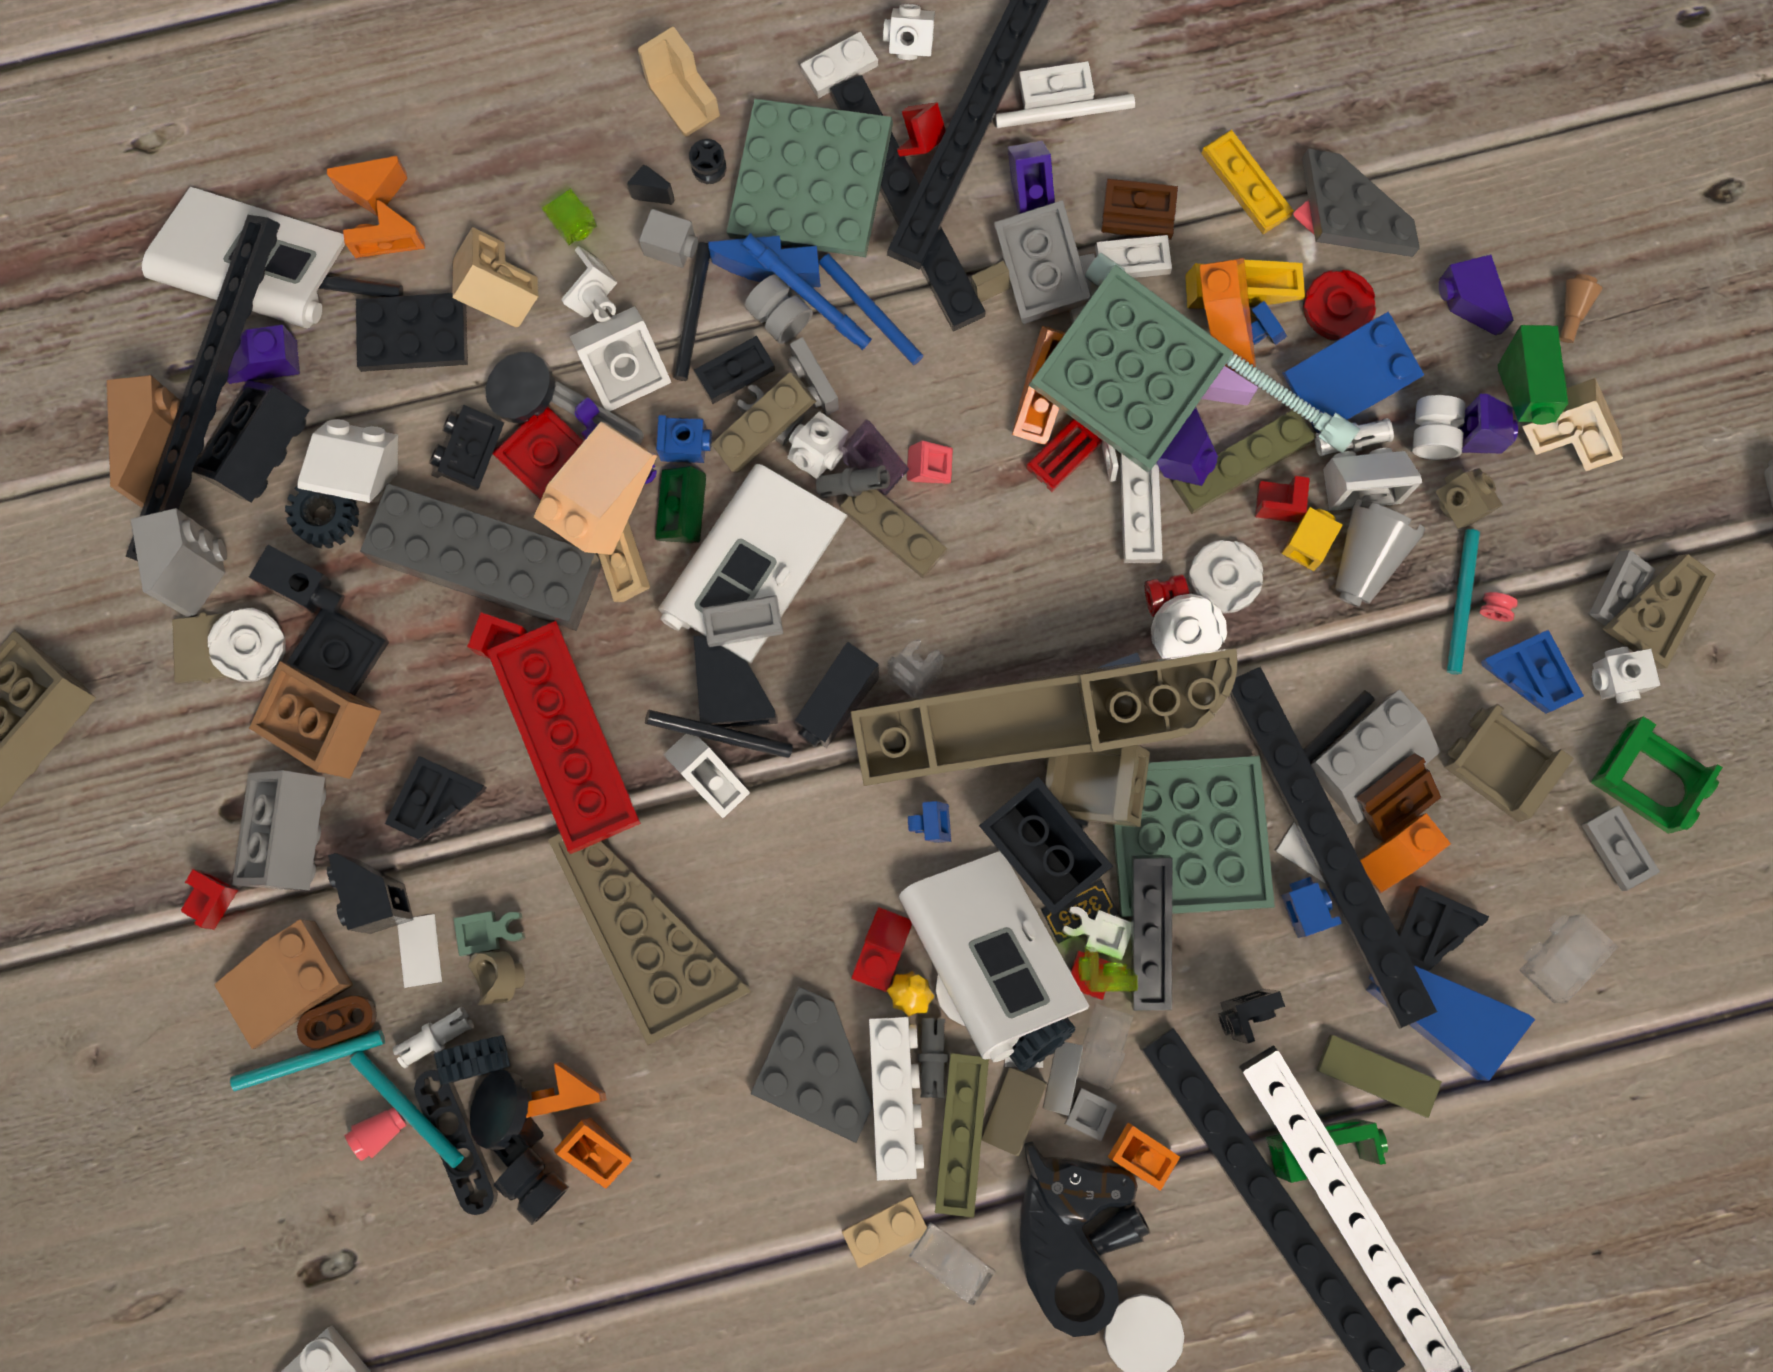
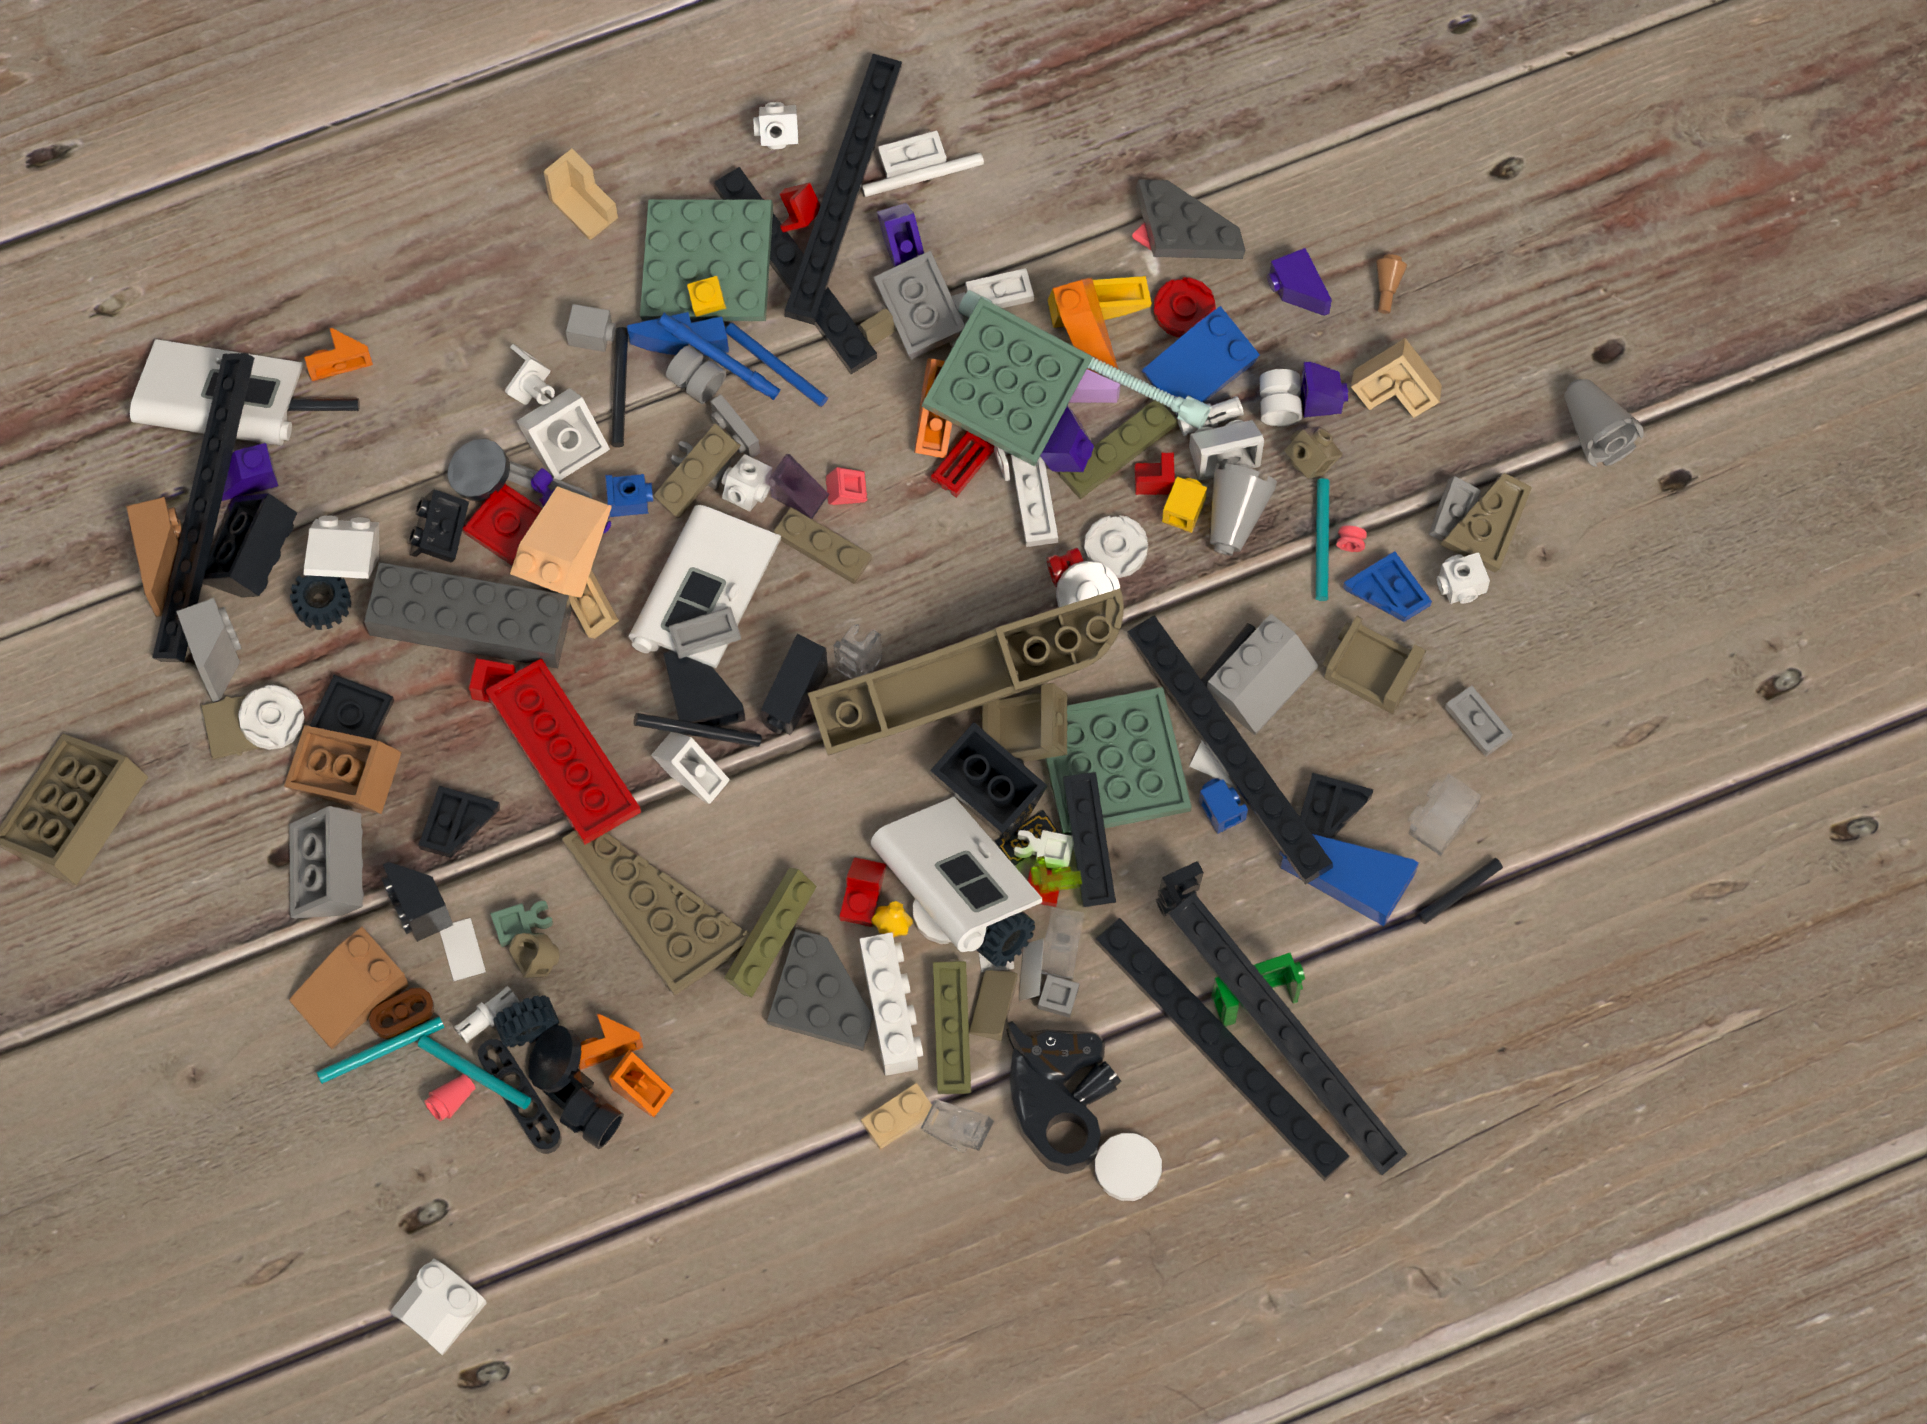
camera: 10 degrees left, 10 degrees down
red panel [181,869,238,930] -> none
black torso [249,545,345,615] -> none
orange slope [327,156,407,217] -> none
black plate [356,293,468,372] -> none
tan panel [452,227,539,327] -> none
clear neon green bracket [542,189,597,246] -> none
black slope [627,164,675,205] -> none
dark green slope [655,466,706,543] -> none
black wheel [689,139,727,184] -> none
black plate [694,336,775,404] -> none
white plate [800,32,878,99] -> none
dark grey pin [816,465,890,498] -> none
blue tile [908,801,952,843] -> none
dark grey pin [918,1018,948,1098] -> none
reddish brown plate [1101,178,1178,240] -> none
orange slope [1108,1123,1180,1191] -> none
yellow tile [1201,129,1294,234] -> none
blue tile [1251,301,1287,345] -> none
olive tile [1316,1035,1442,1118] -> none
reddish brown plate [1357,753,1442,842] -> none
orange slope [1360,813,1451,893] -> none
green slope [1497,325,1568,425] -> none
green panel [1590,716,1723,834] -> none
none -> yellow plate [687,276,726,317]
none -> olive plate [724,867,817,998]
none -> black bar [1417,858,1503,924]

